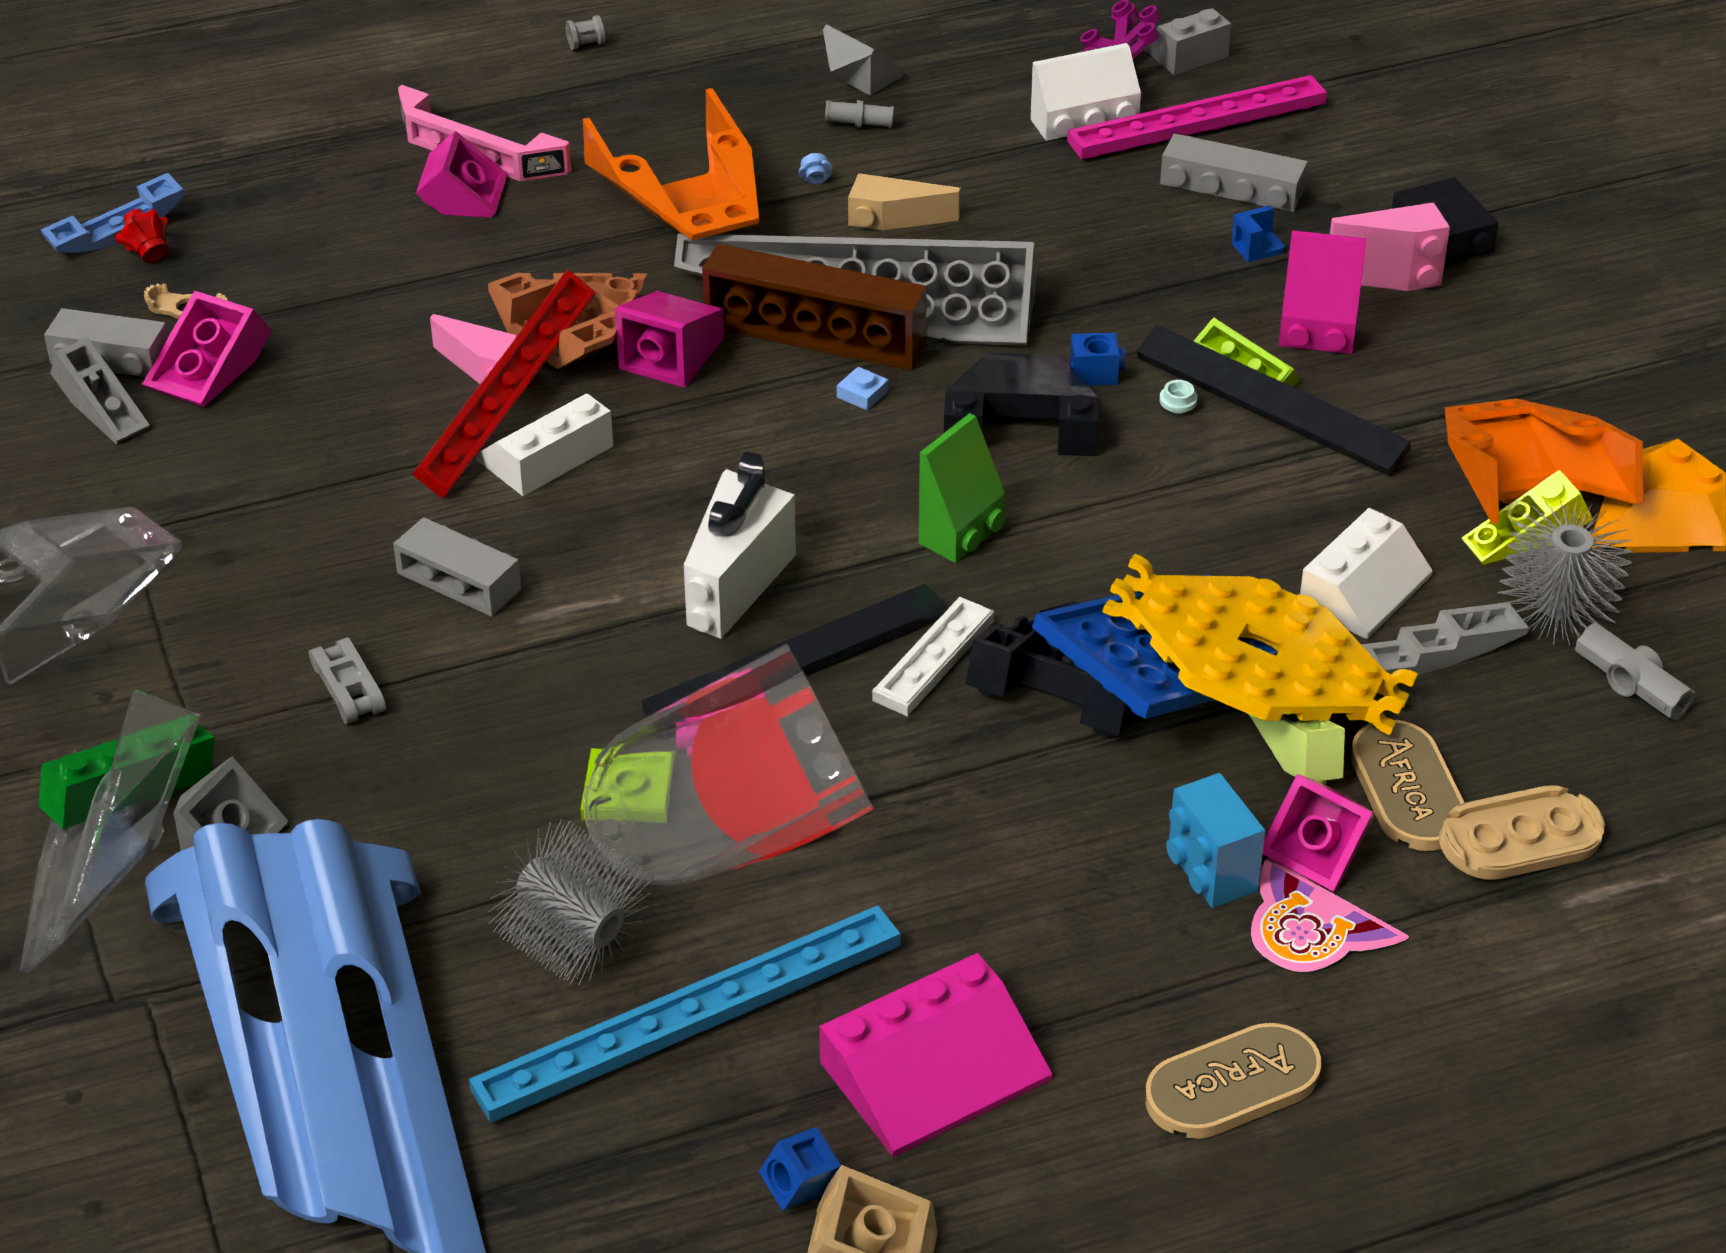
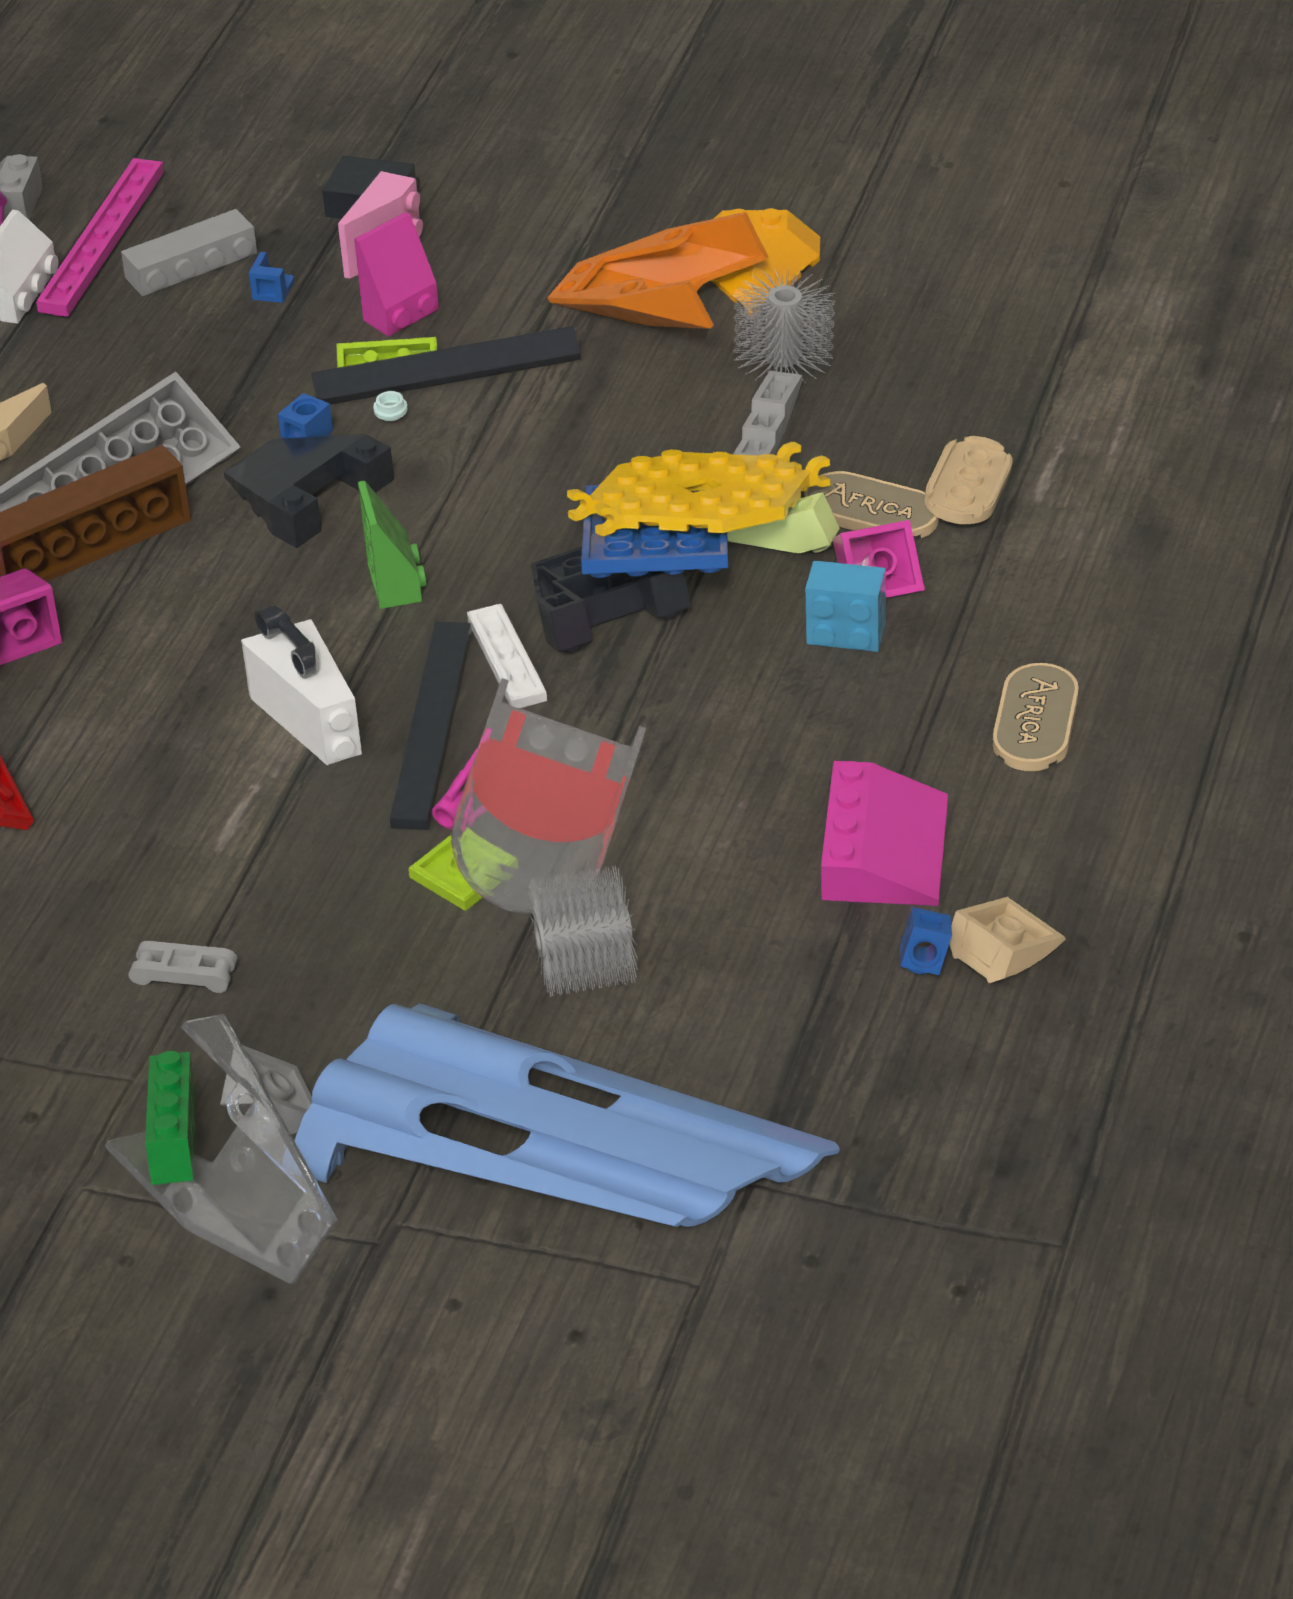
camera: 50 degrees left, 0 degrees up
light grey brick [393,517,521,617] -> none
dark azure plate [469,905,901,1123] -> none
white slope [476,393,613,496] -> none
light blue plate [836,367,889,410] -> none
sticker [1251,858,1409,972] -> none
white slope [1300,508,1433,639] -> none
neon yellow slope [1462,470,1593,565] -> none
light grey piece [1575,622,1696,721] -> none

